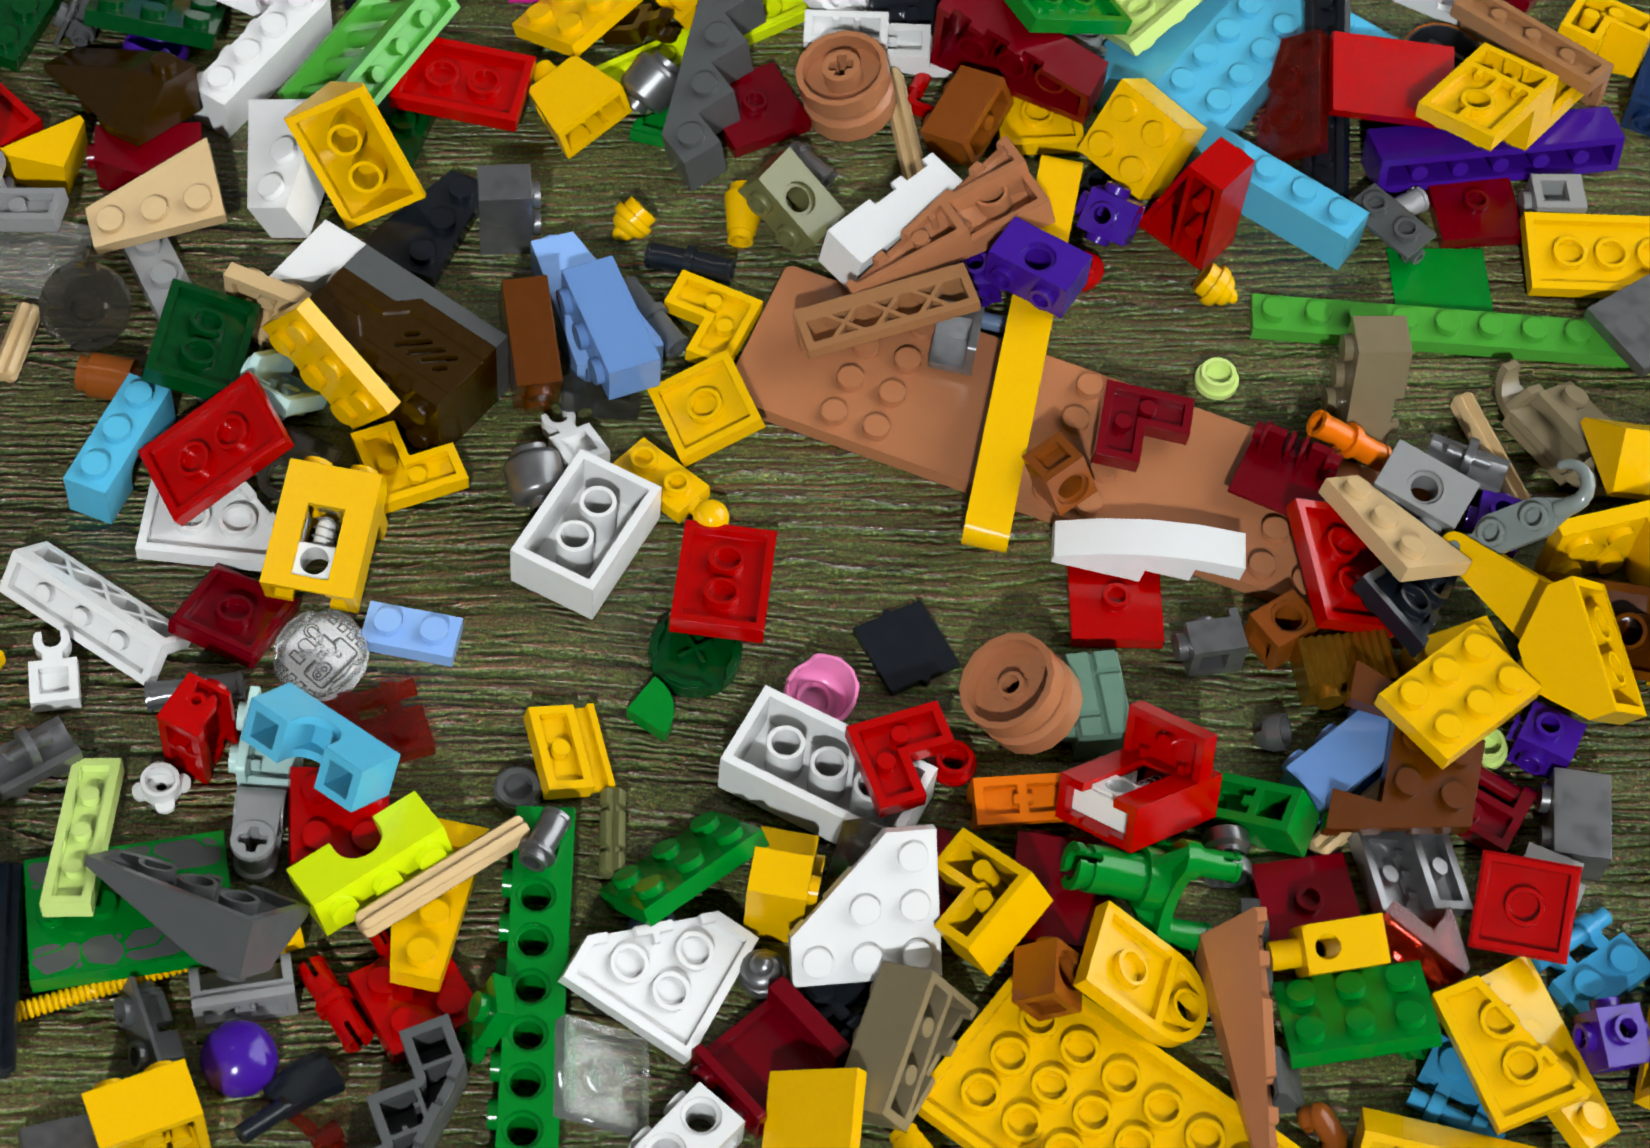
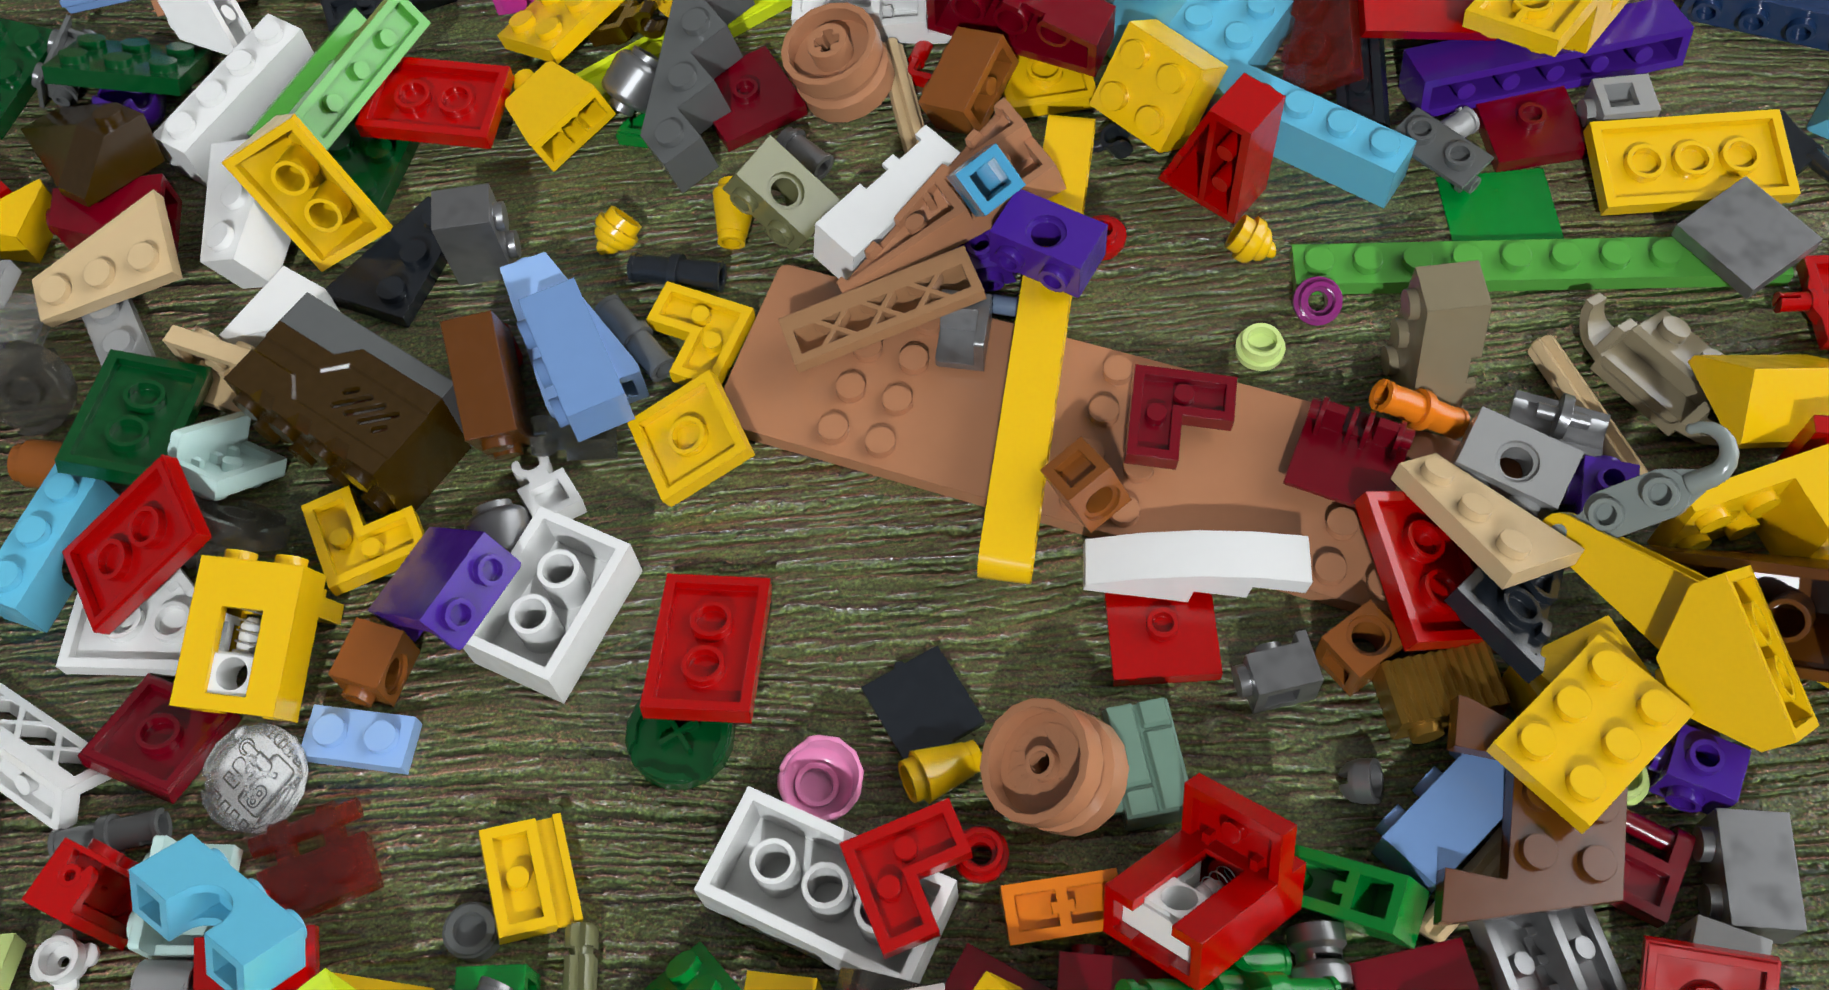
camera: 10 degrees right, 5 degrees up
yellow plate [262,297,401,430] -> none
yellow plate [612,437,730,527] -> none
green tile [626,676,674,742] -> none
dark purple brick [1075,181,1147,247] -> none
none -> dark orange brick [328,617,421,708]
none -> panel [367,527,521,650]
none -> yellow cone [898,740,982,804]
none -> dark azure brick [946,143,1026,217]
none -> magenta plate [1292,276,1343,326]

